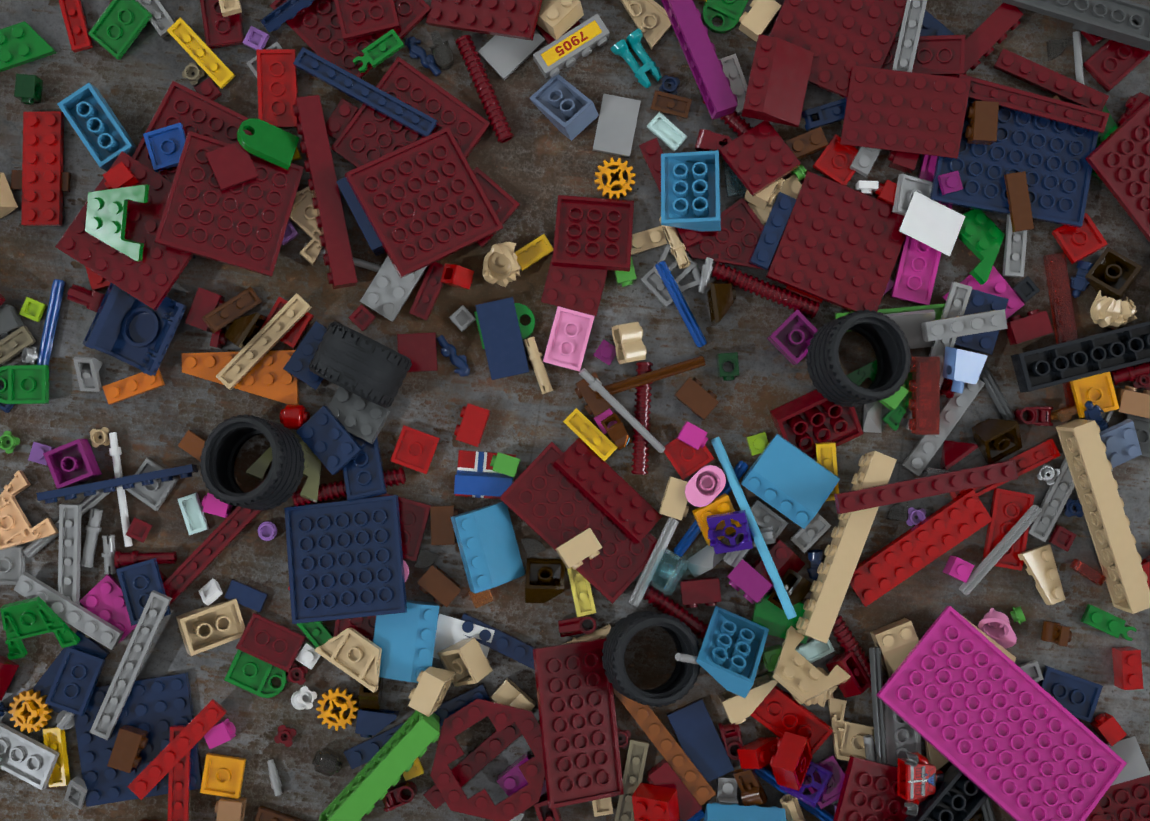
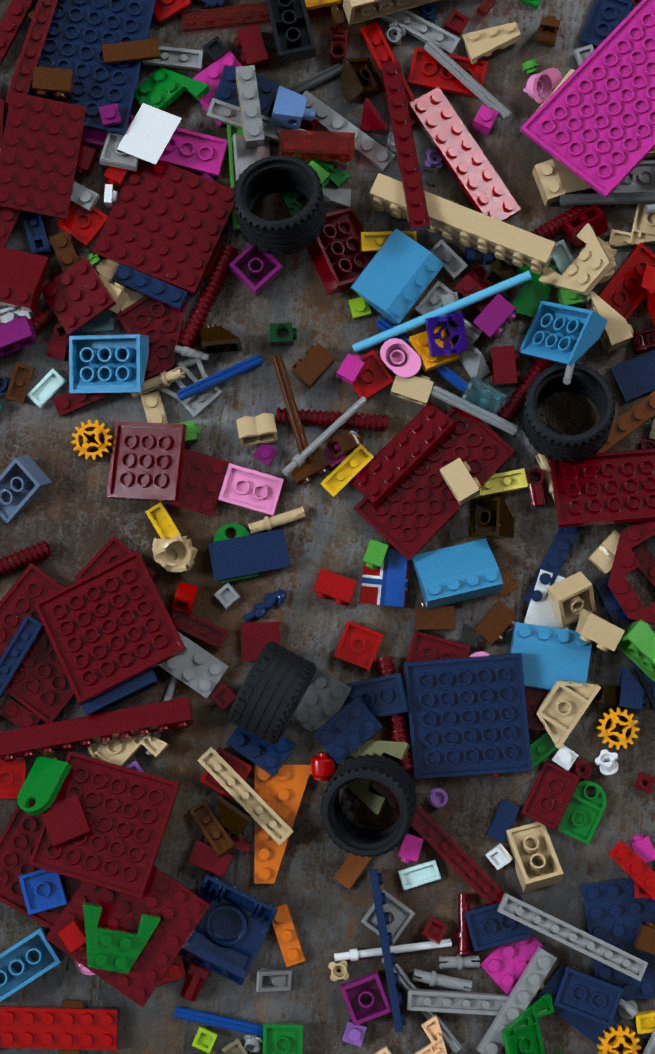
camera: 85 degrees left, 5 degrees down
light grey tile [593,94,641,158] -> none

